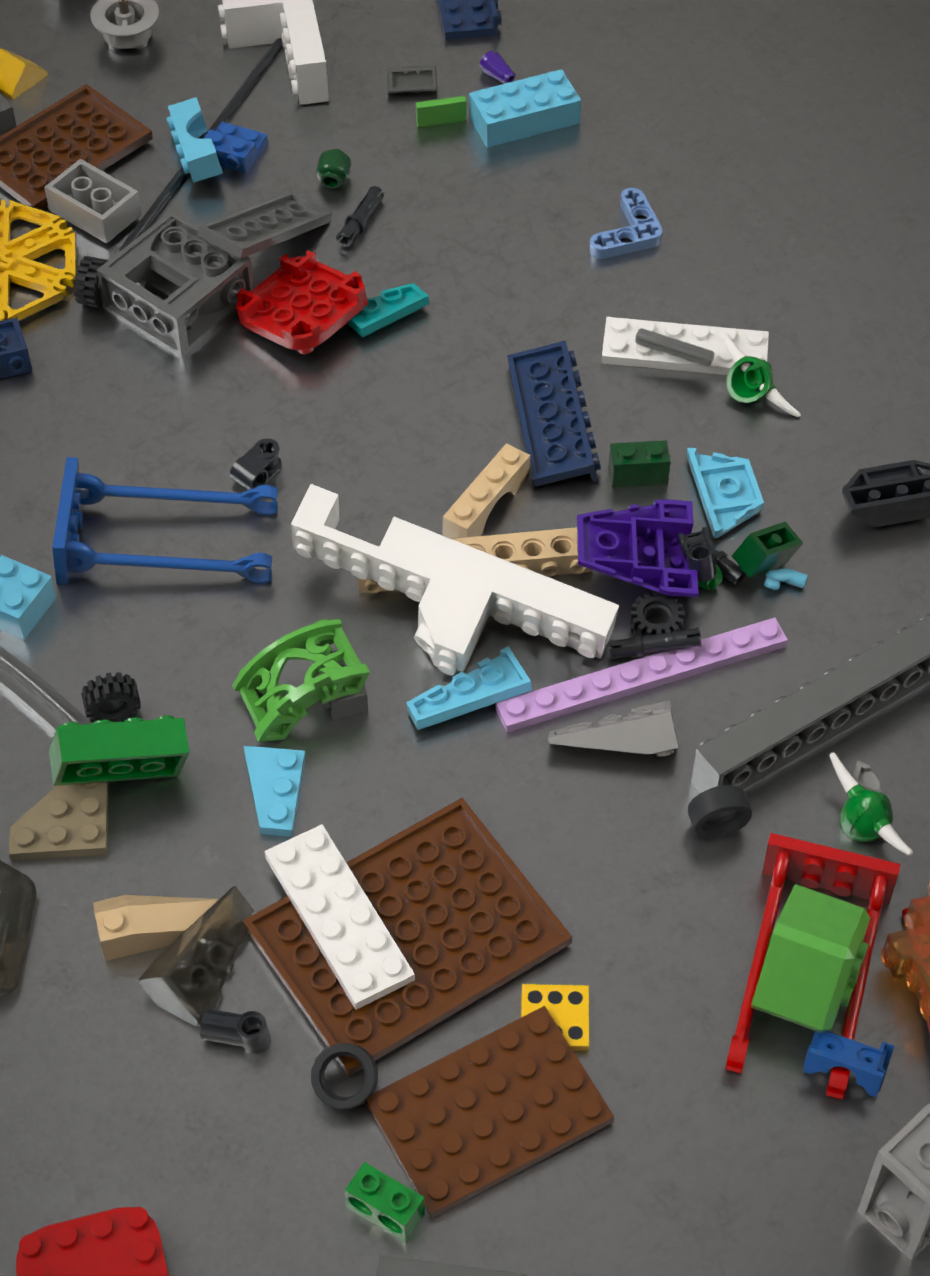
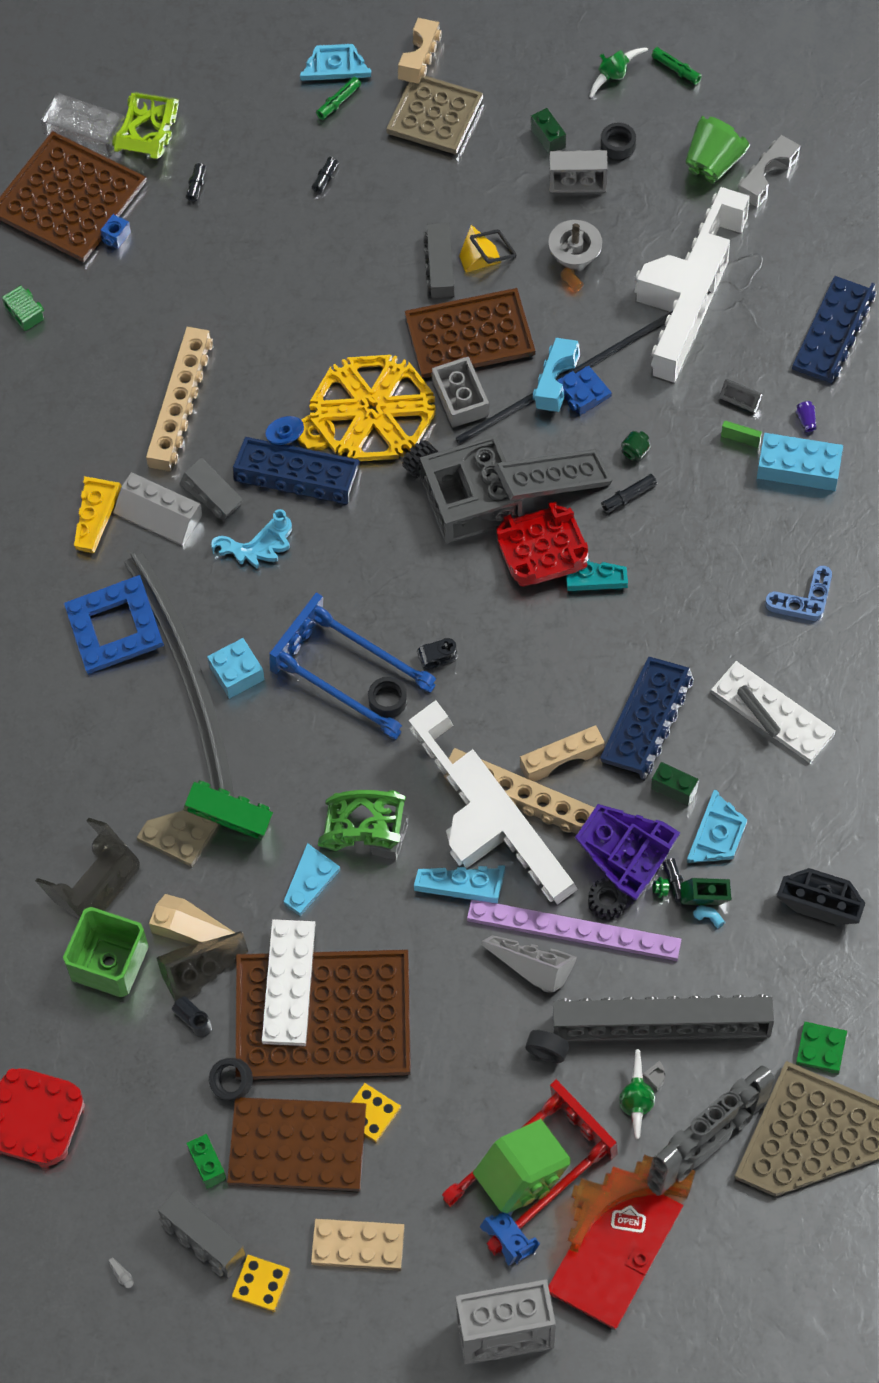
camera: 35 degrees right, 10 degrees up
black tyre [81,672,141,723] -> none
black pin [609,627,702,659] -> none
black piece [678,526,717,582] -> none
green helmet [723,333,801,418] -> none
none -> bright green plate [63,907,149,997]
none -> tan plate [311,1219,405,1271]
none -> black tyre [368,677,407,718]
none -> black piece [470,229,517,264]
none -> clear orange pin [560,267,584,292]

